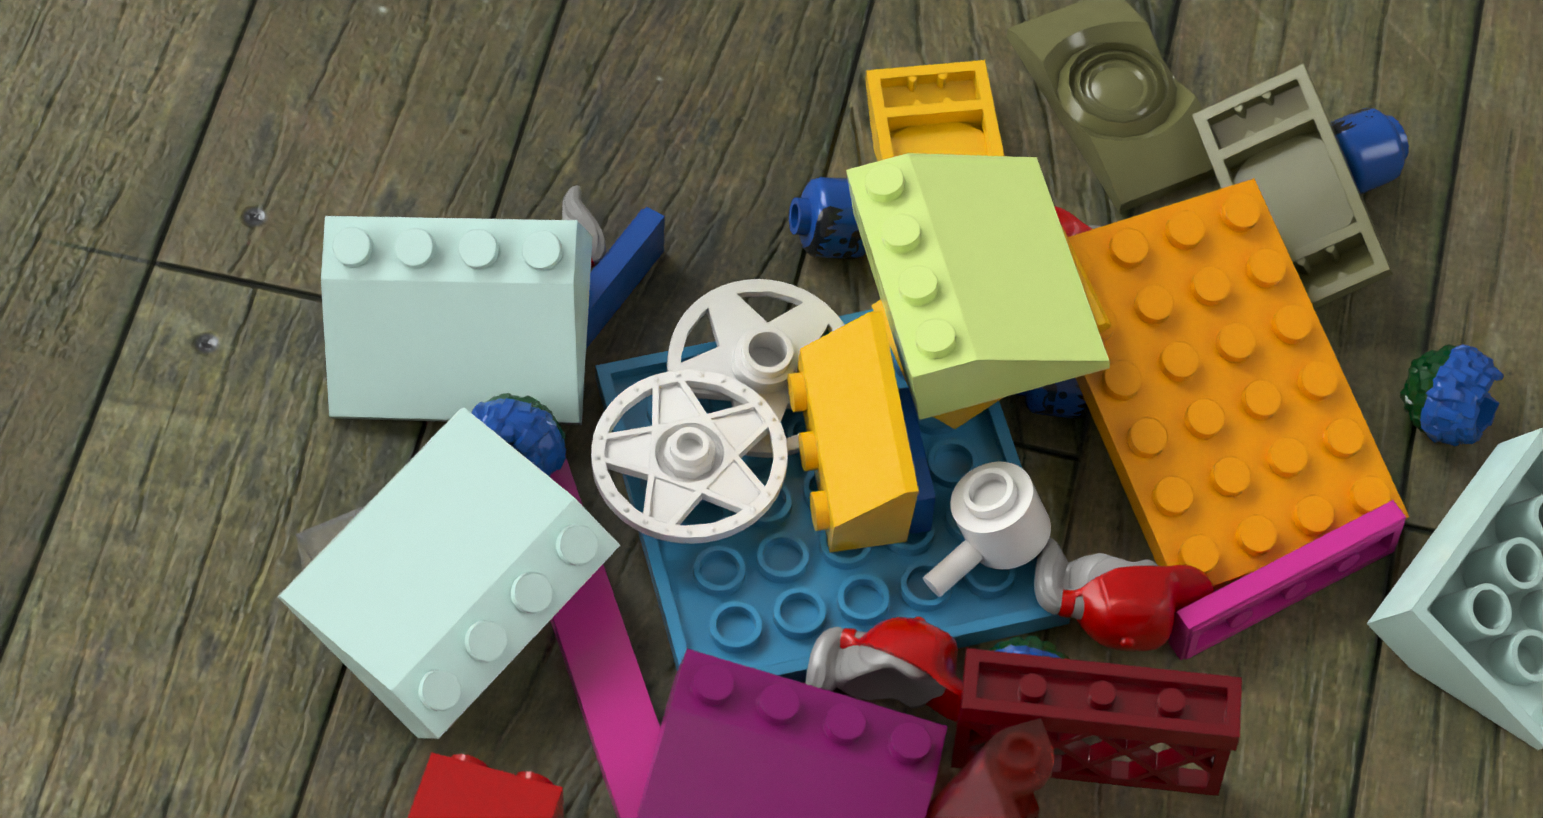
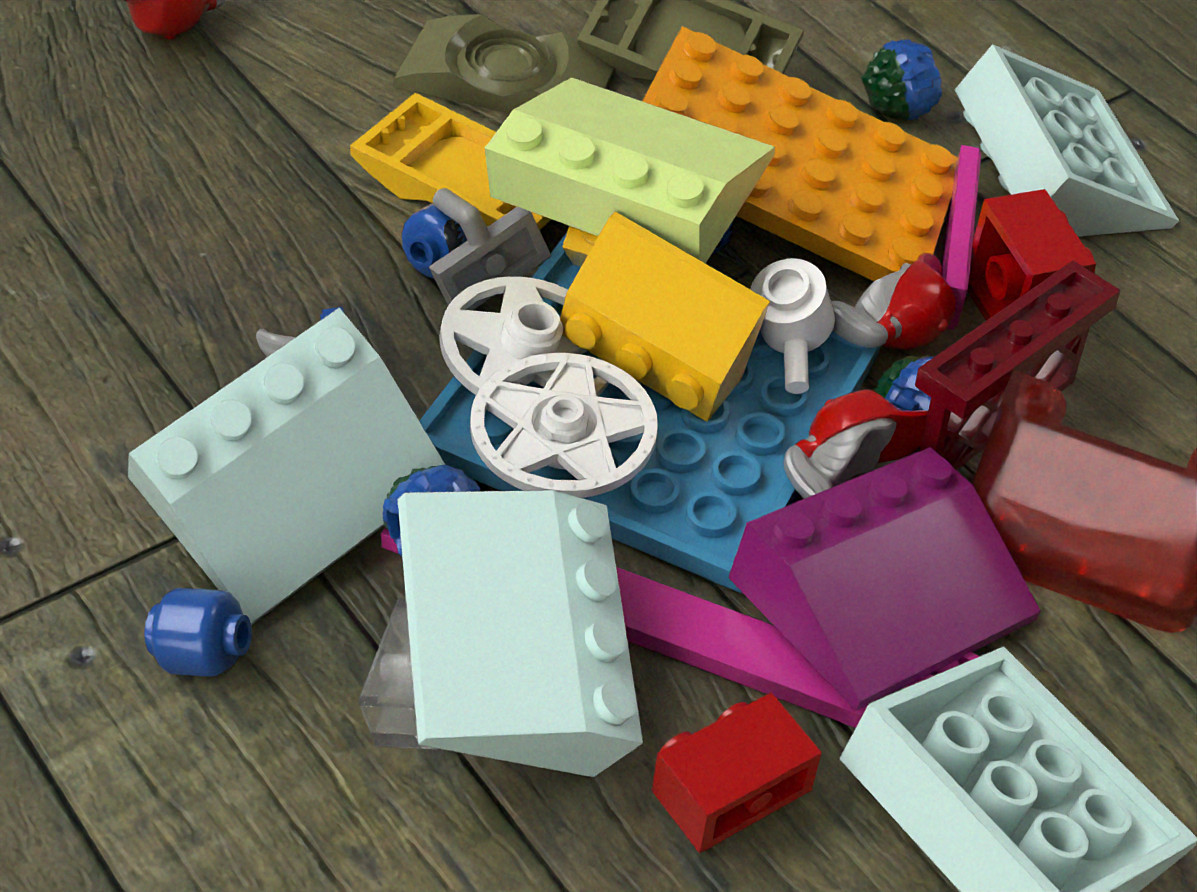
camera: 50 degrees left, 10 degrees down
none -> blue head [144,588,252,677]
none -> light grey plate [429,188,551,310]
none -> red brick [968,189,1096,321]

